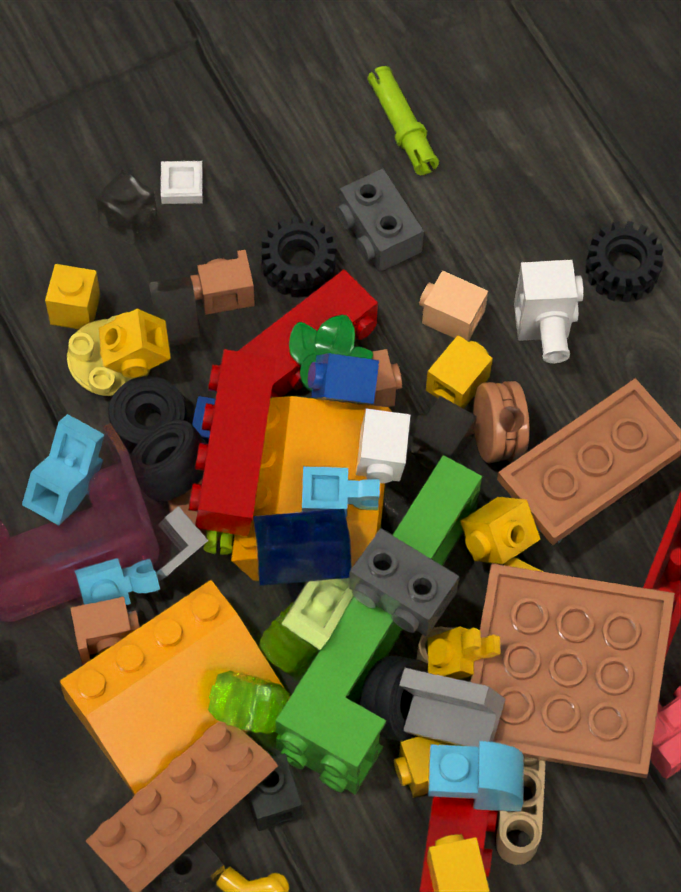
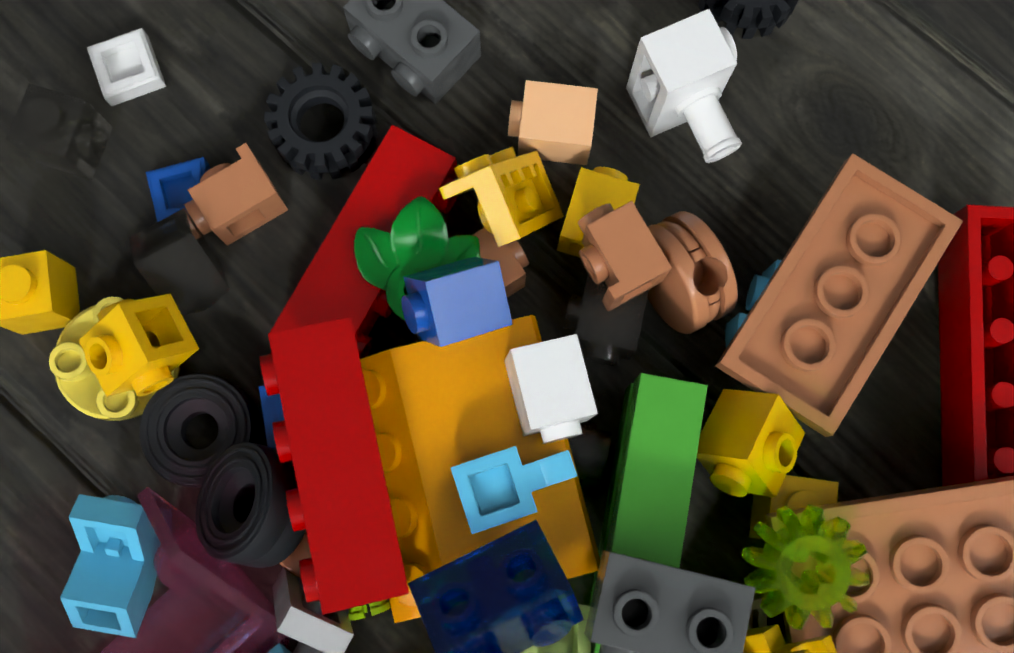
camera: 20 degrees left, 15 degrees up
none -> blue tile [146,157,210,233]
none -> yellow bracket [439,147,564,247]
none -> nougat brick [578,201,672,312]
none -> clear neon green gear [742,504,870,630]

